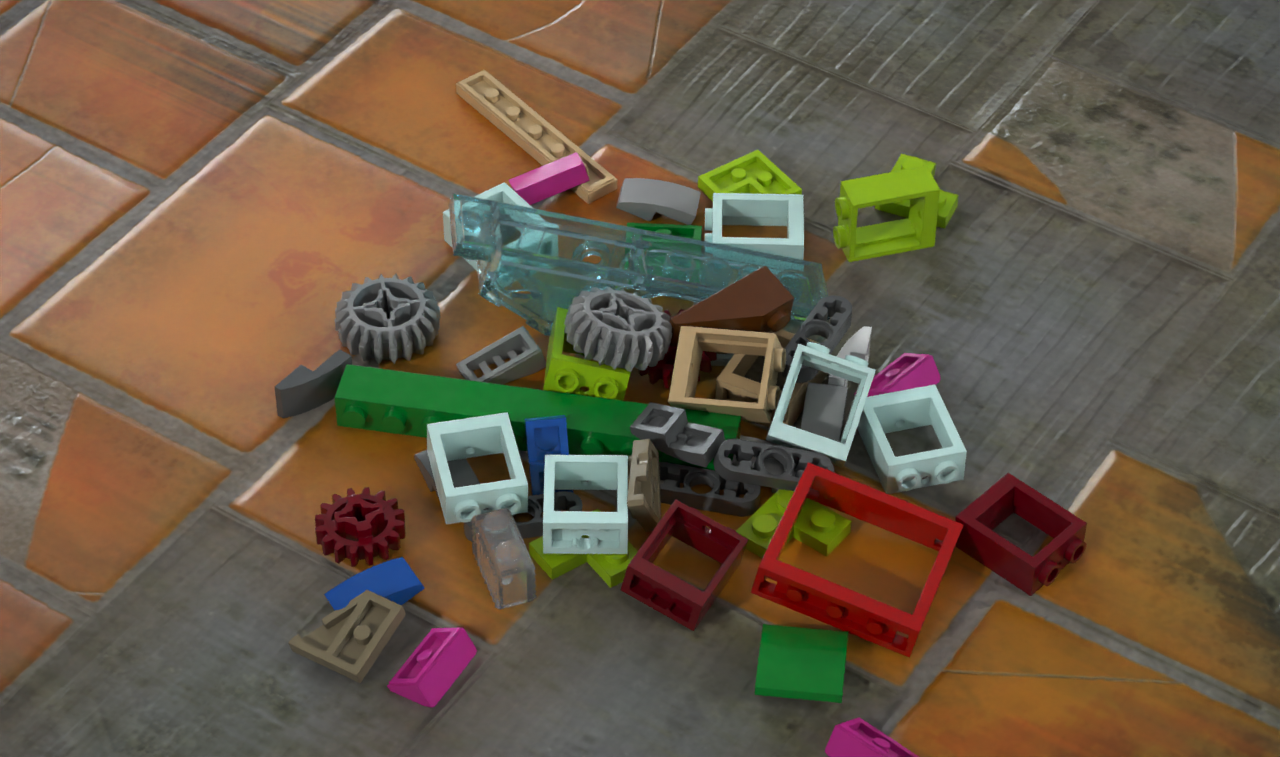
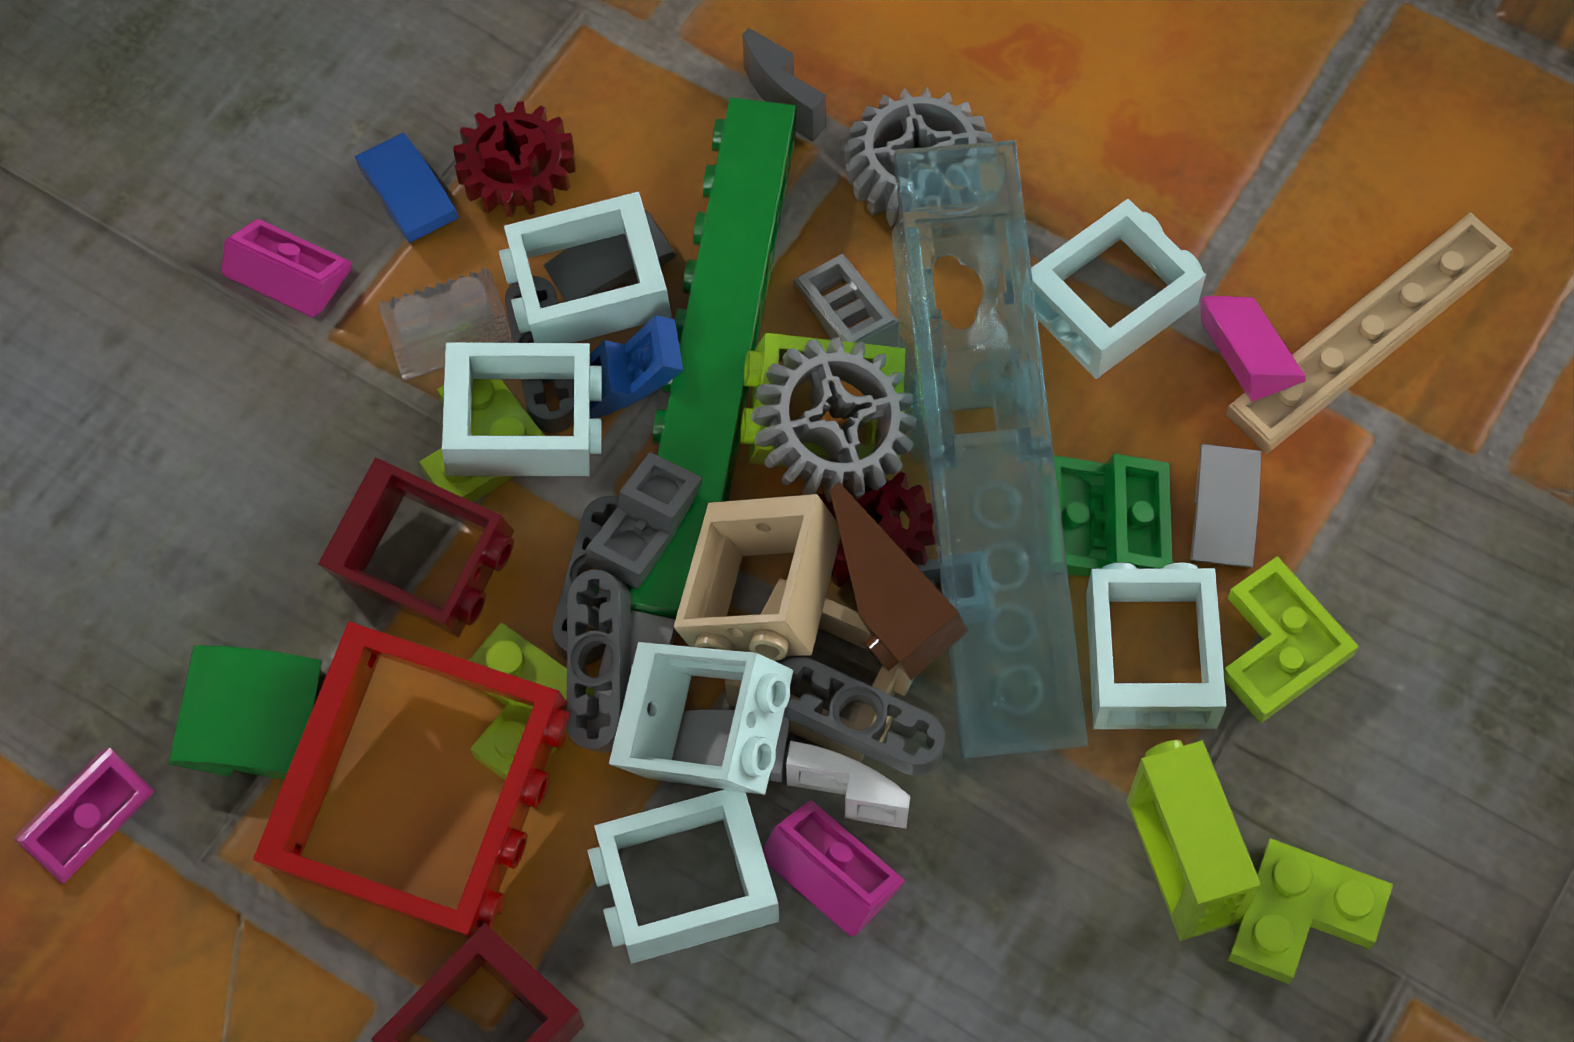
camera: 90 degrees right, 20 degrees up
dark tan wing [288,590,406,683] -> none
dark tan wing [627,439,661,532] -> none

